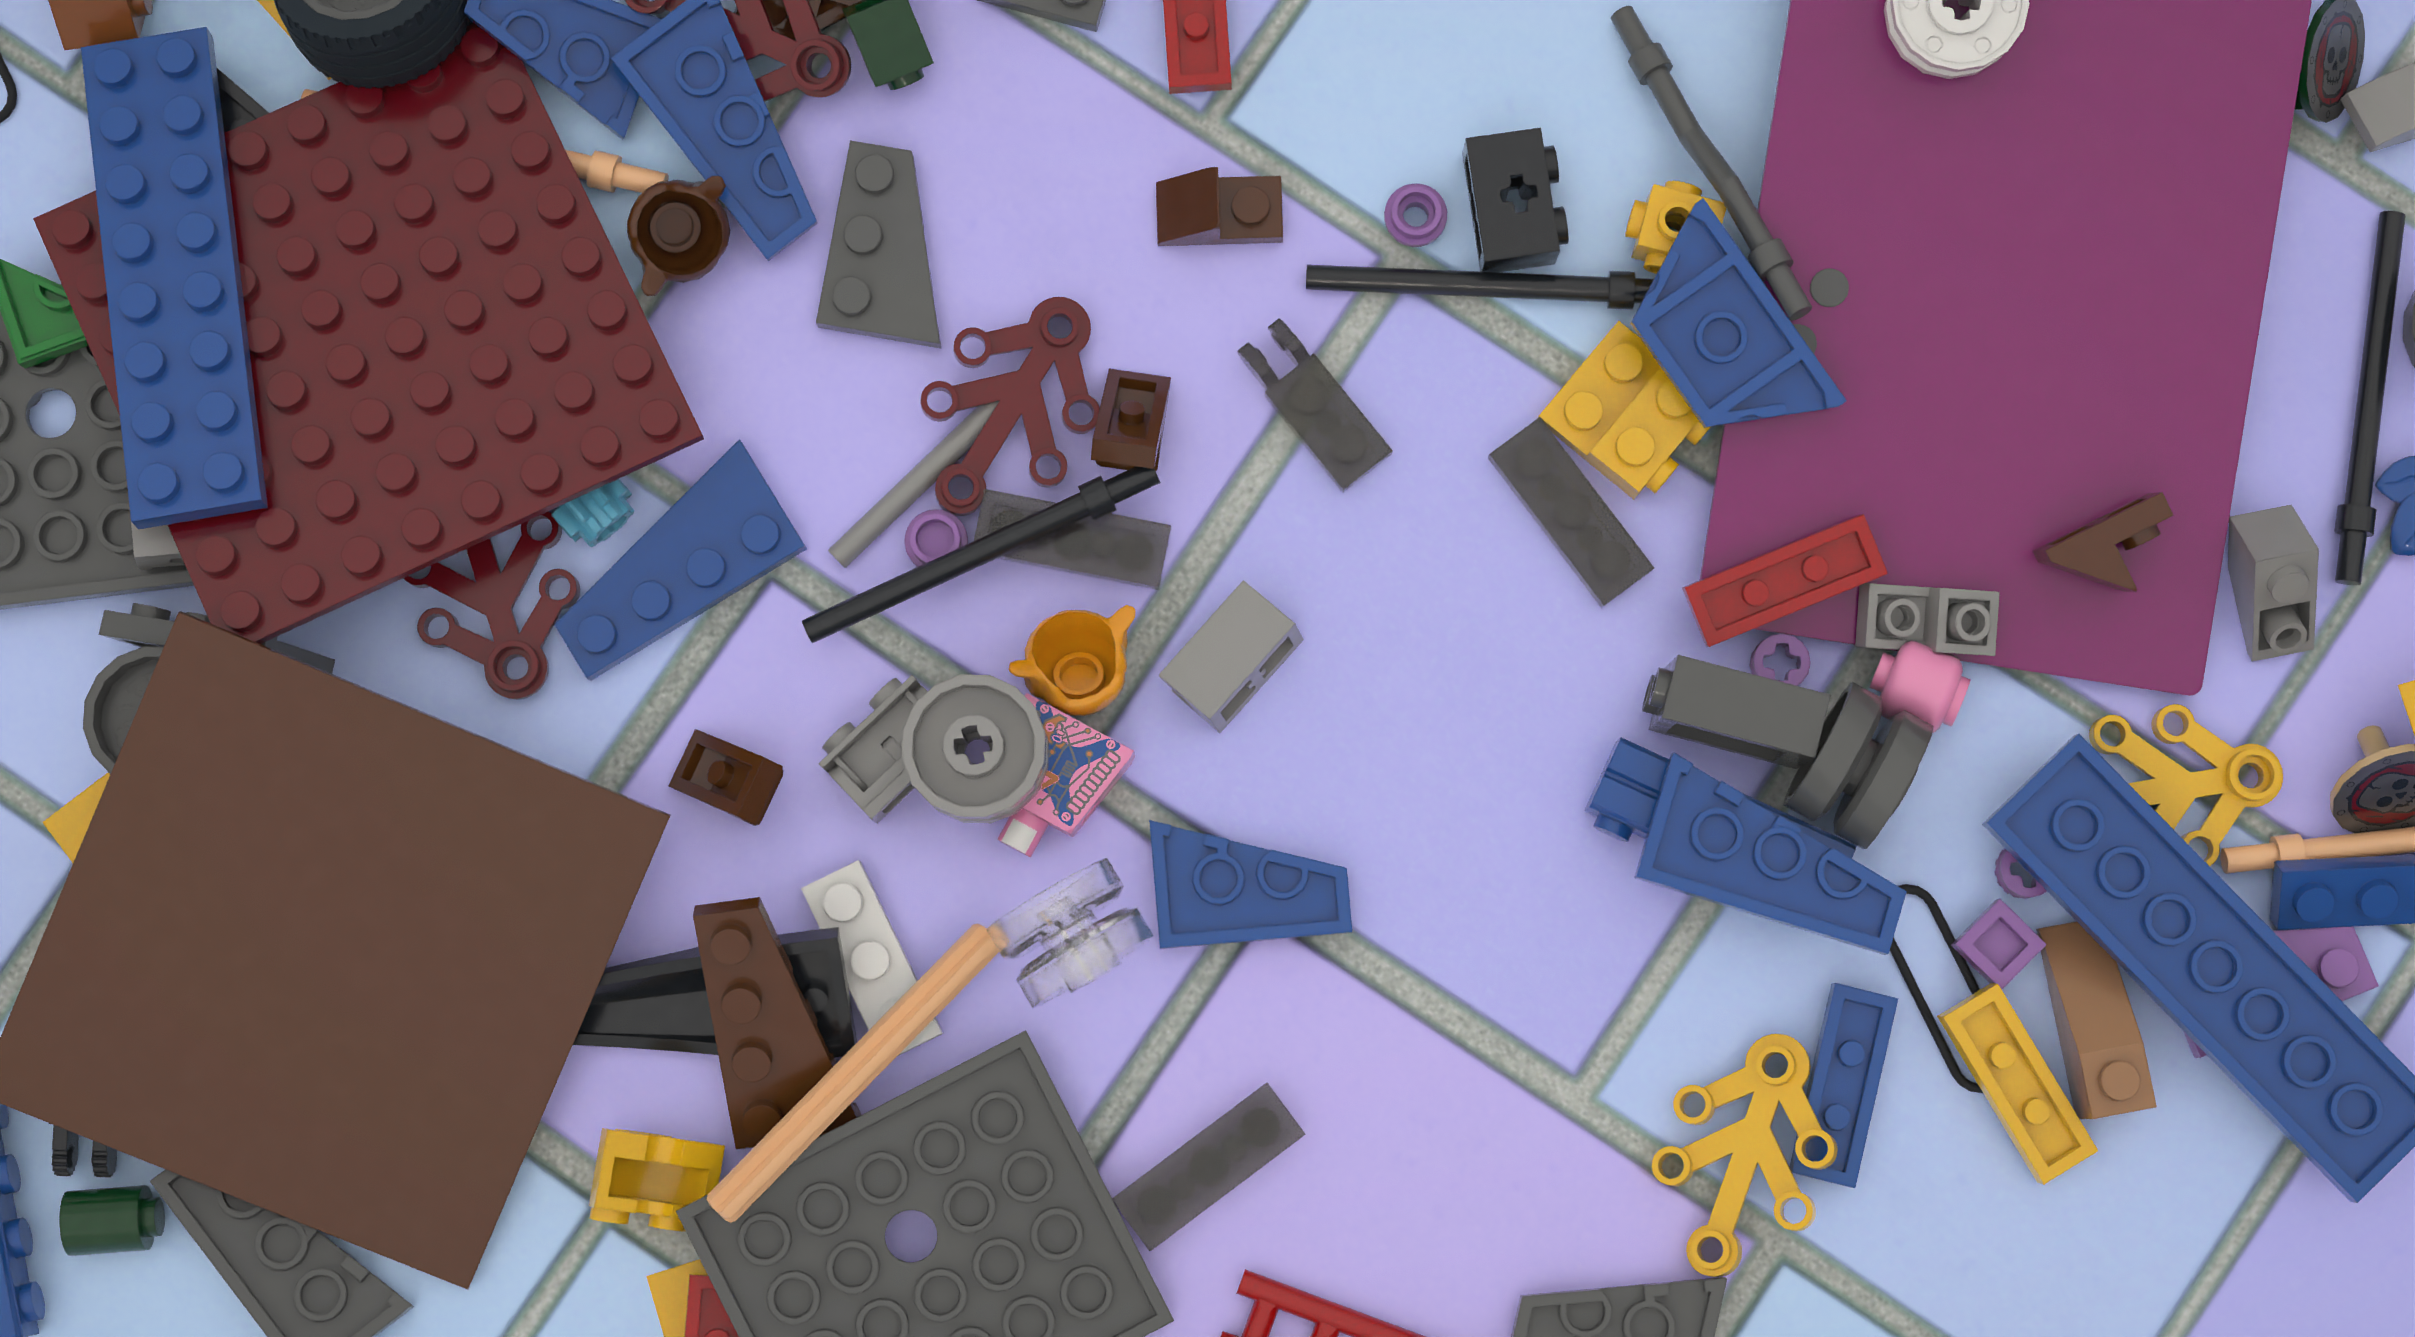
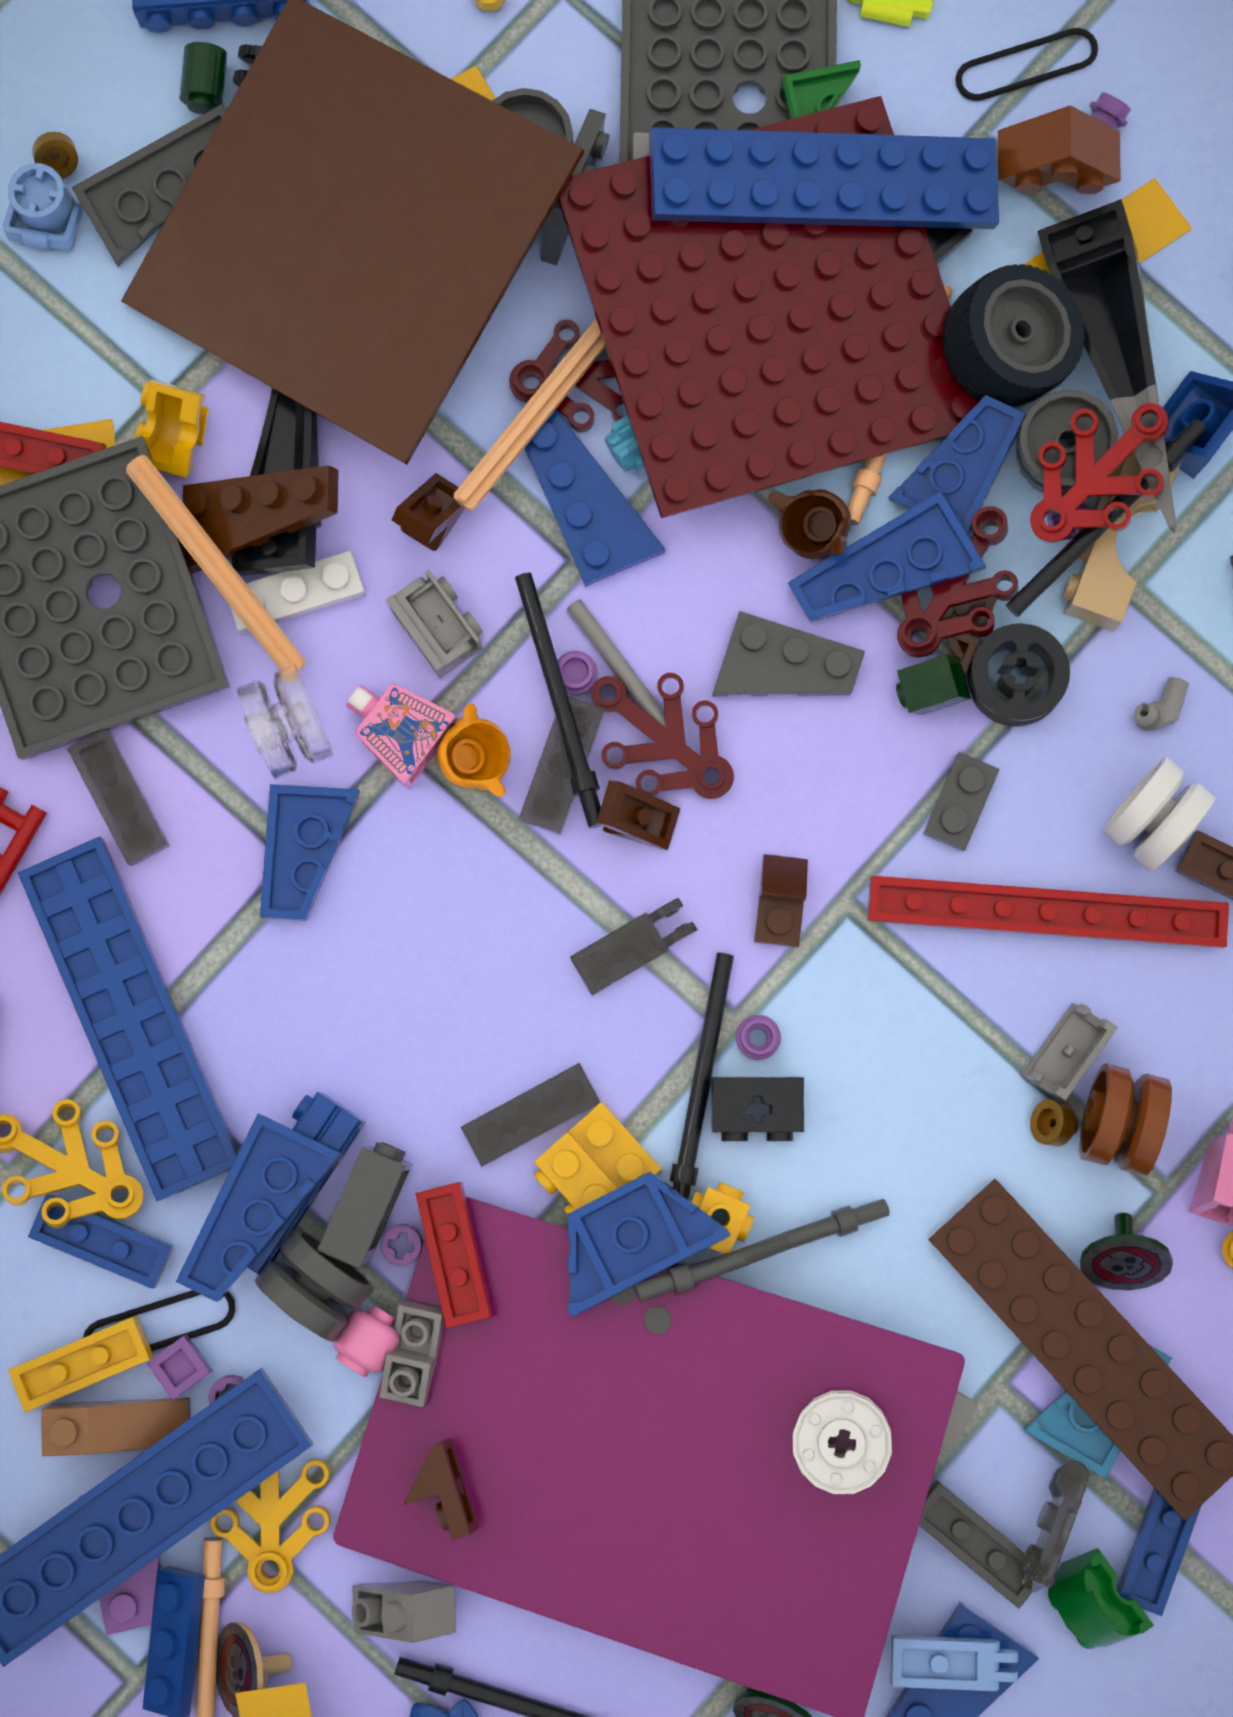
camera: 95 degrees right, 0 degrees up
light grey wheel [902,674,1049,824] -> none
light grey hinge [1159,580,1304,734] -> none
none -> blue plate [17,836,238,1202]
none -> light nougat axle [453,319,606,511]

